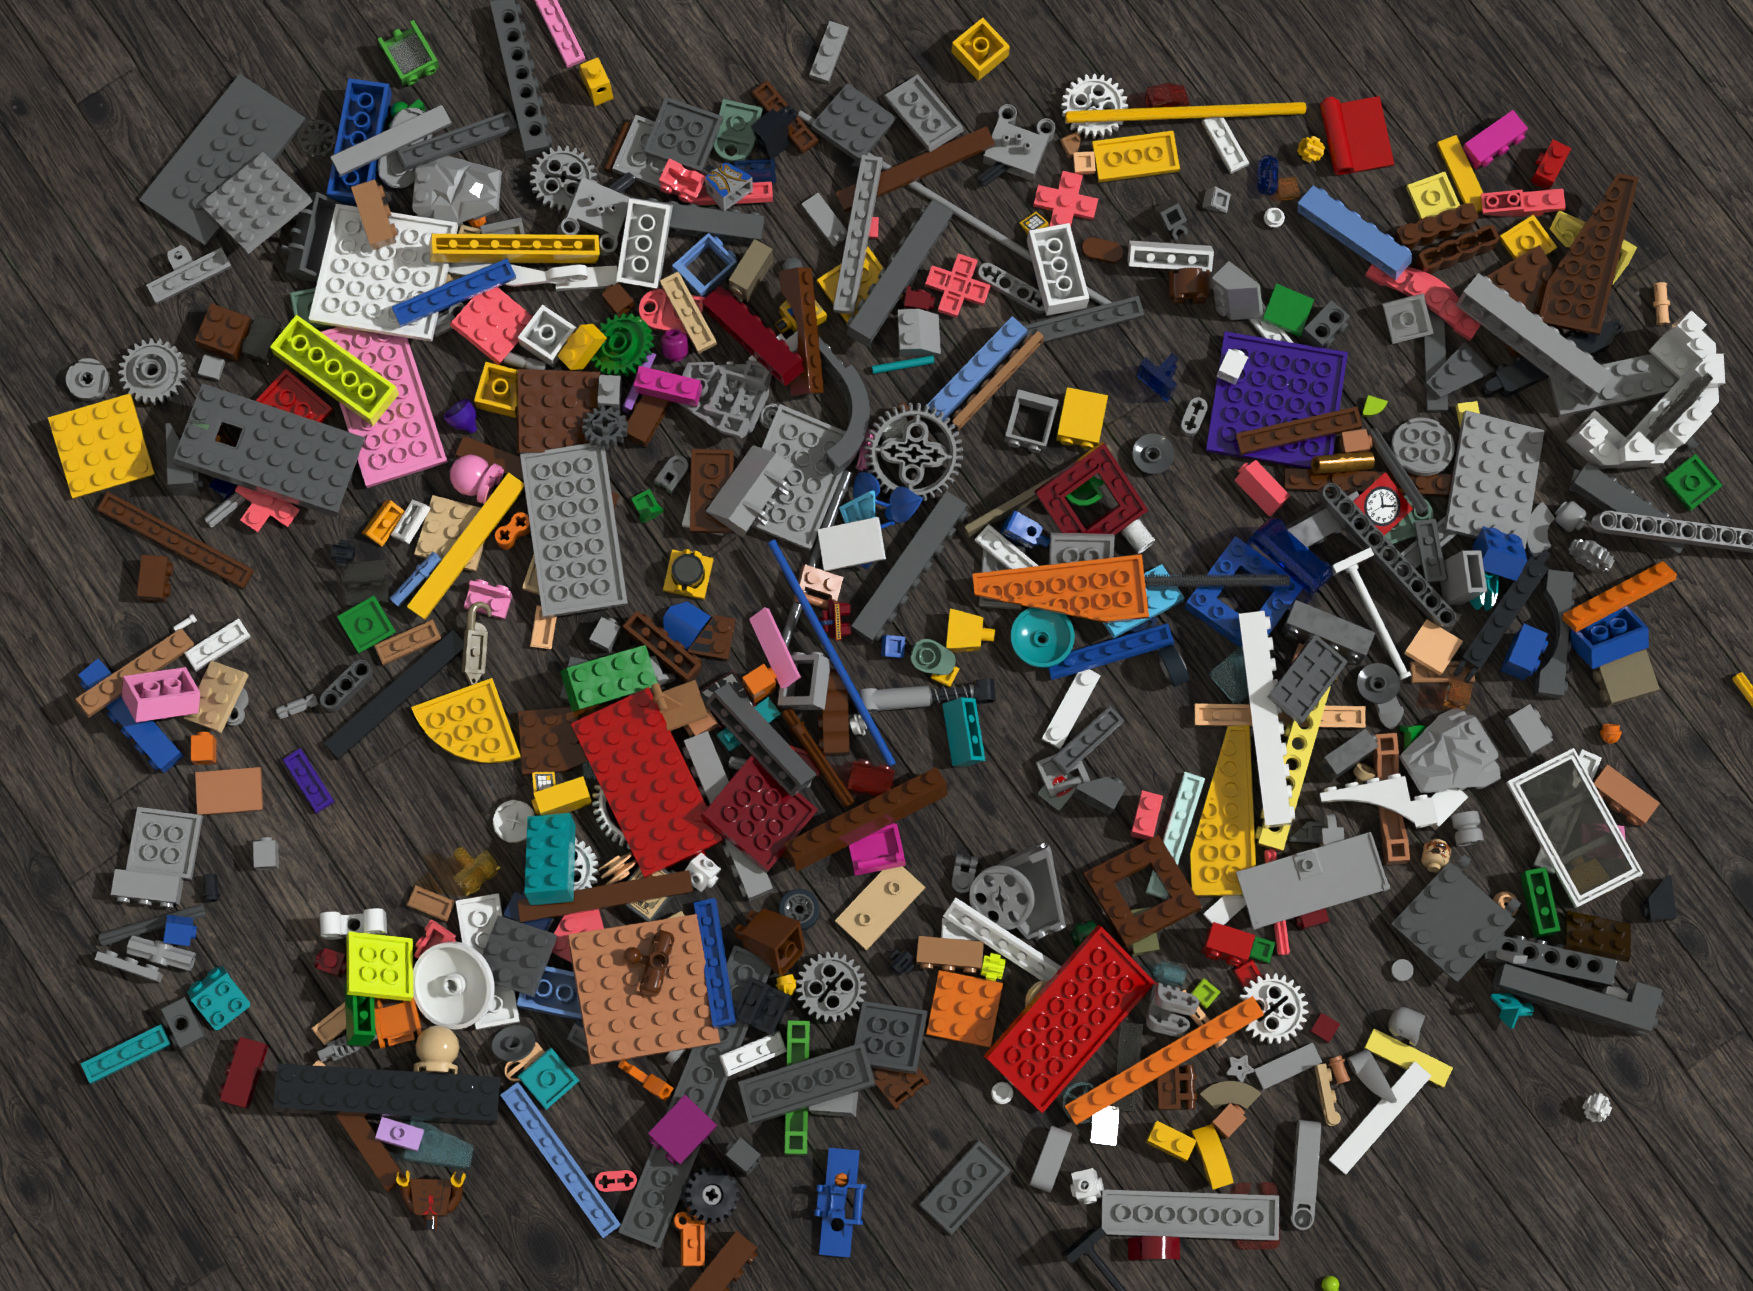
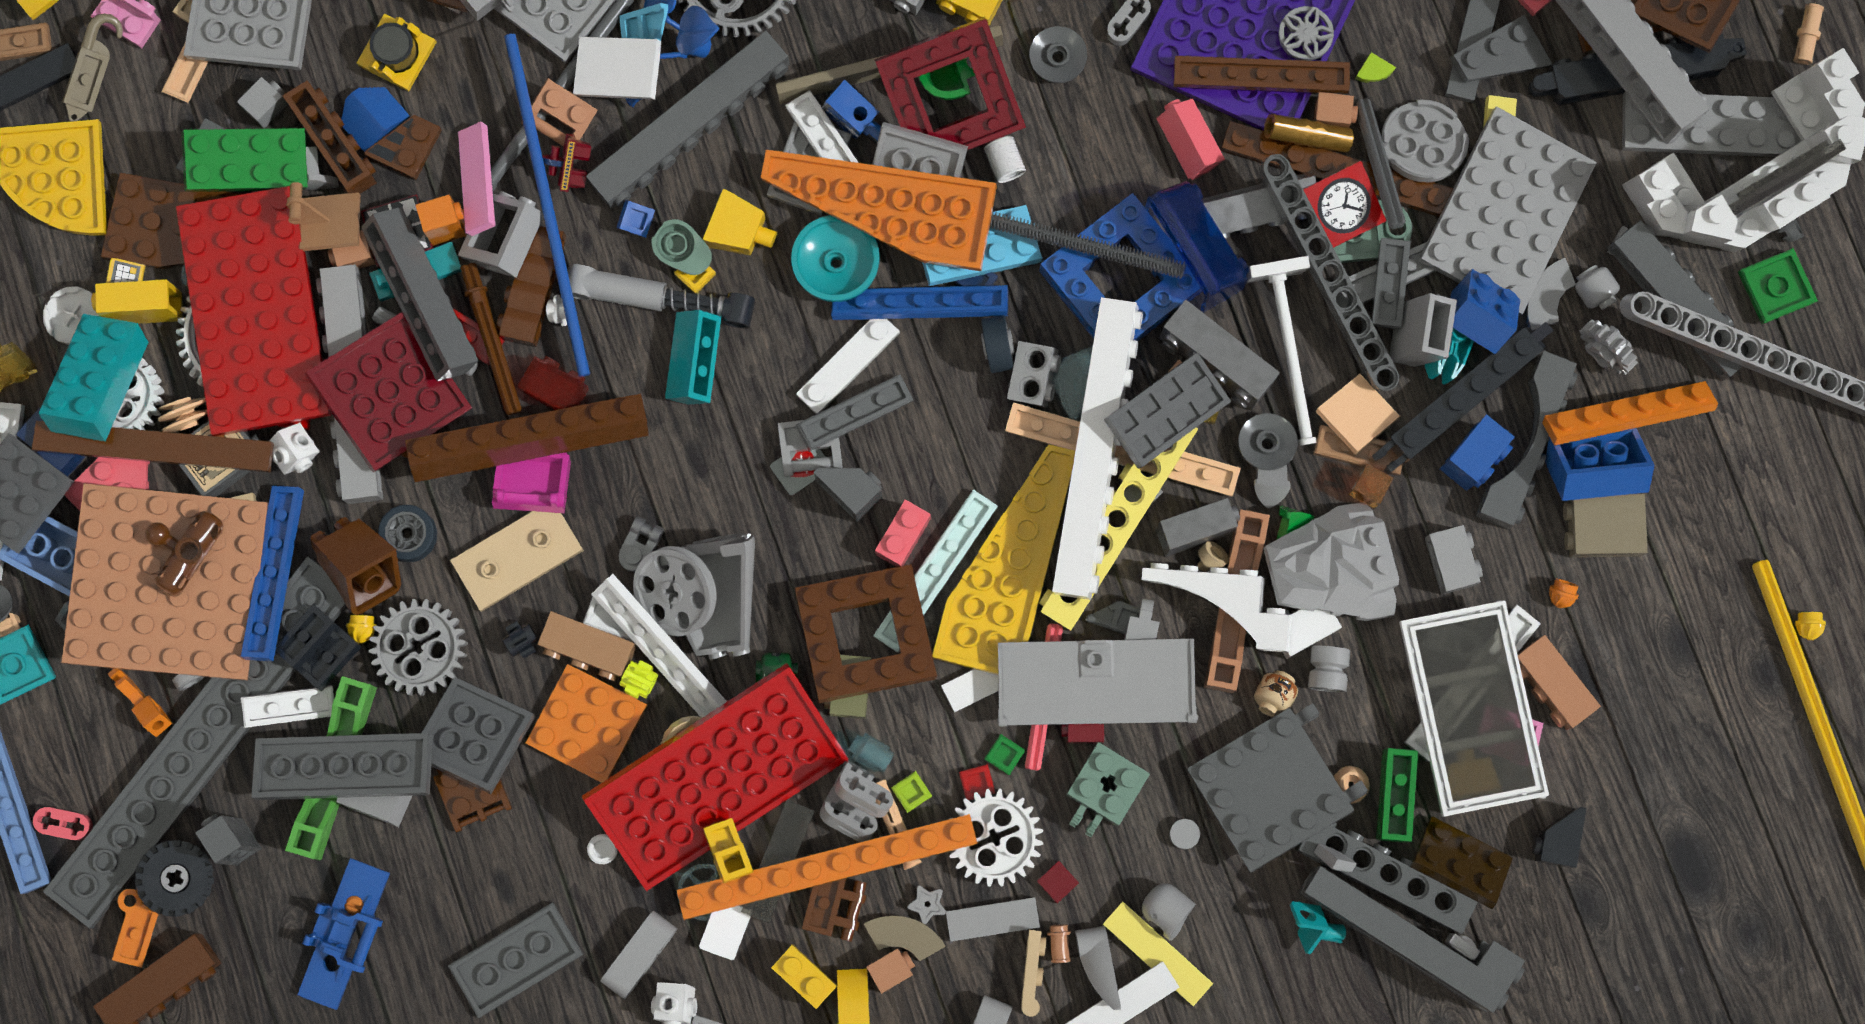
camera: 20 degrees right, 5 degrees up
magenta brick [648,1095,717,1165] -> none
red brick [1201,922,1255,967] -> none
none -> yellow brick [703,818,753,883]
none -> light grey brick [1007,341,1061,407]
none -> sand green hinge [1066,742,1150,837]
none -> light grey wheel [1279,6,1334,61]

